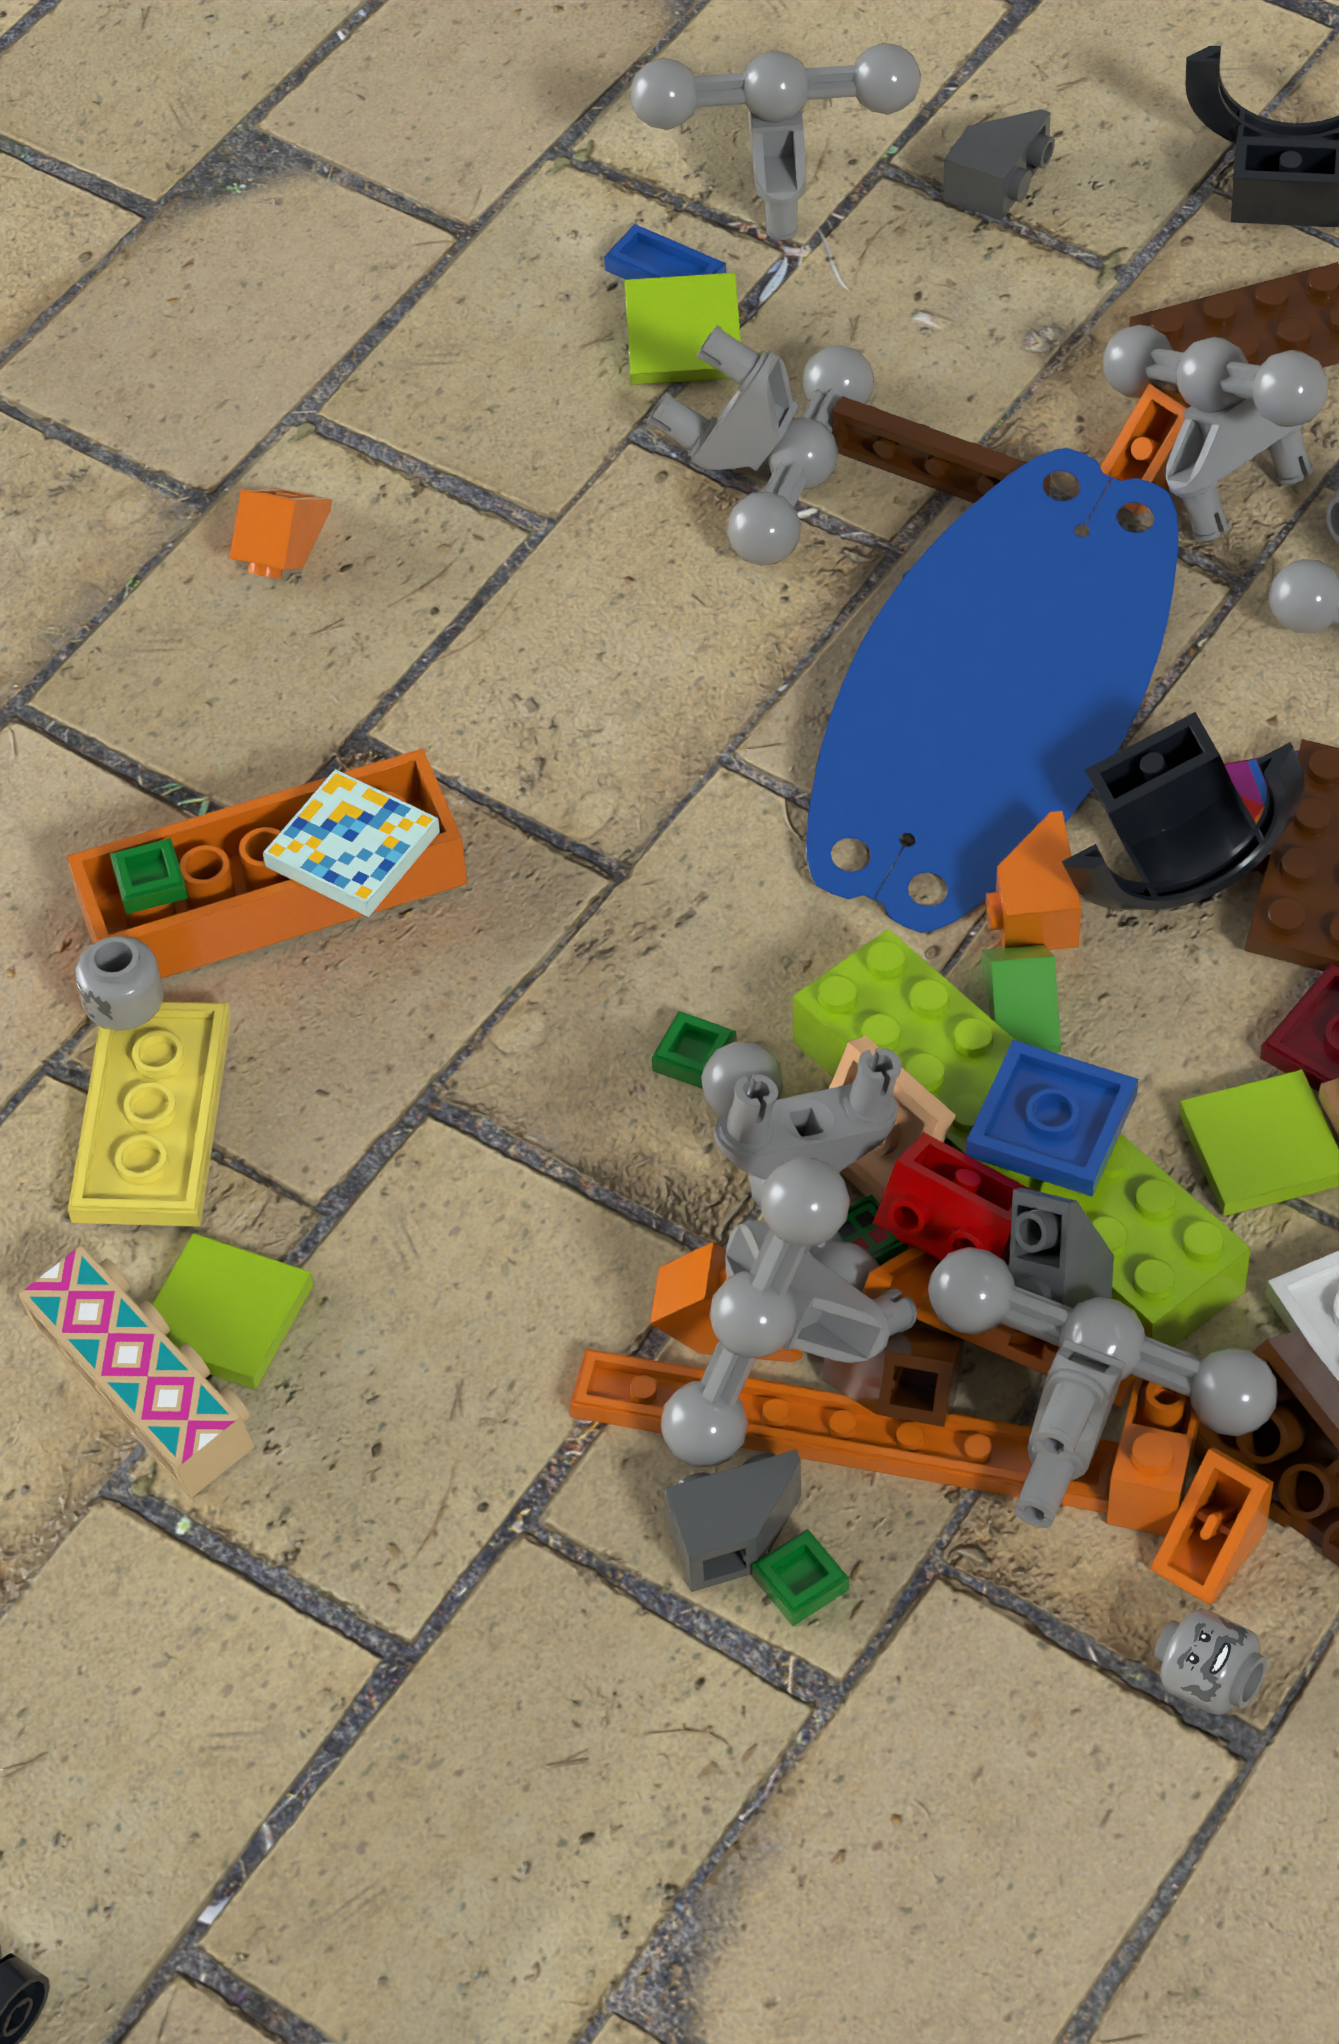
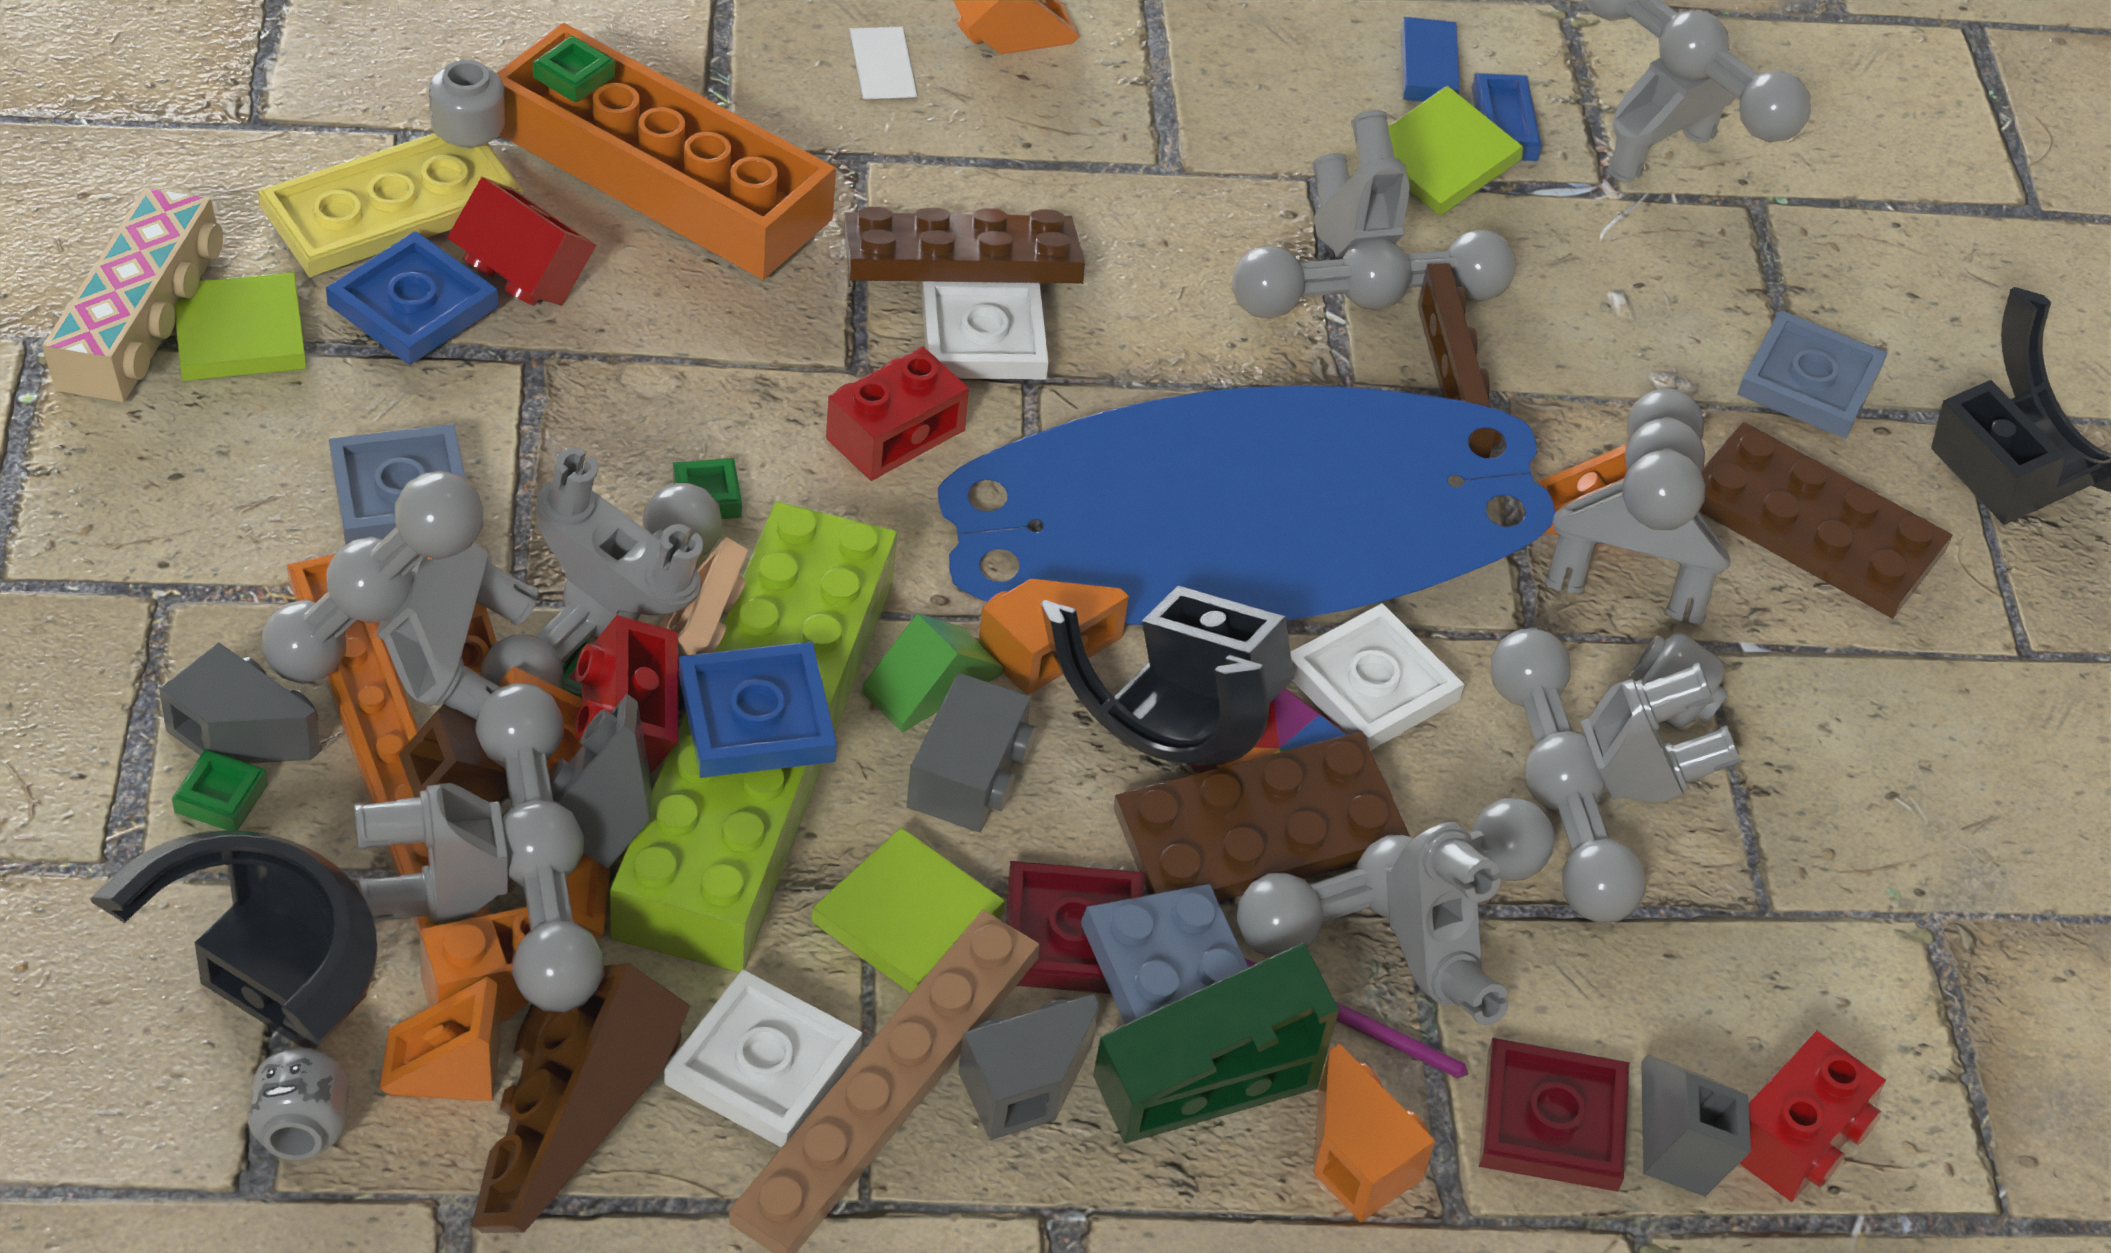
camera: 45 degrees right, 5 degrees down
tile [263,769,440,917] -> none
dark grey slope [943,109,1055,220] -> none
none -> black piece [90,830,378,1049]
none -> blue plate [326,231,499,365]
none -> sand blue plate [329,424,466,545]
none -> red brick [447,176,597,306]
none -> red brick [826,346,969,481]
none -> reddish brown plate [844,207,1085,284]
none -> white sticker [849,27,917,99]
none -> dark grey brick [906,673,1037,833]
none -> white plate [921,281,1048,379]
none -> white plate [1290,603,1465,750]
none -> blue tile [1401,17,1459,102]
none -> sand blue plate [1737,310,1888,439]

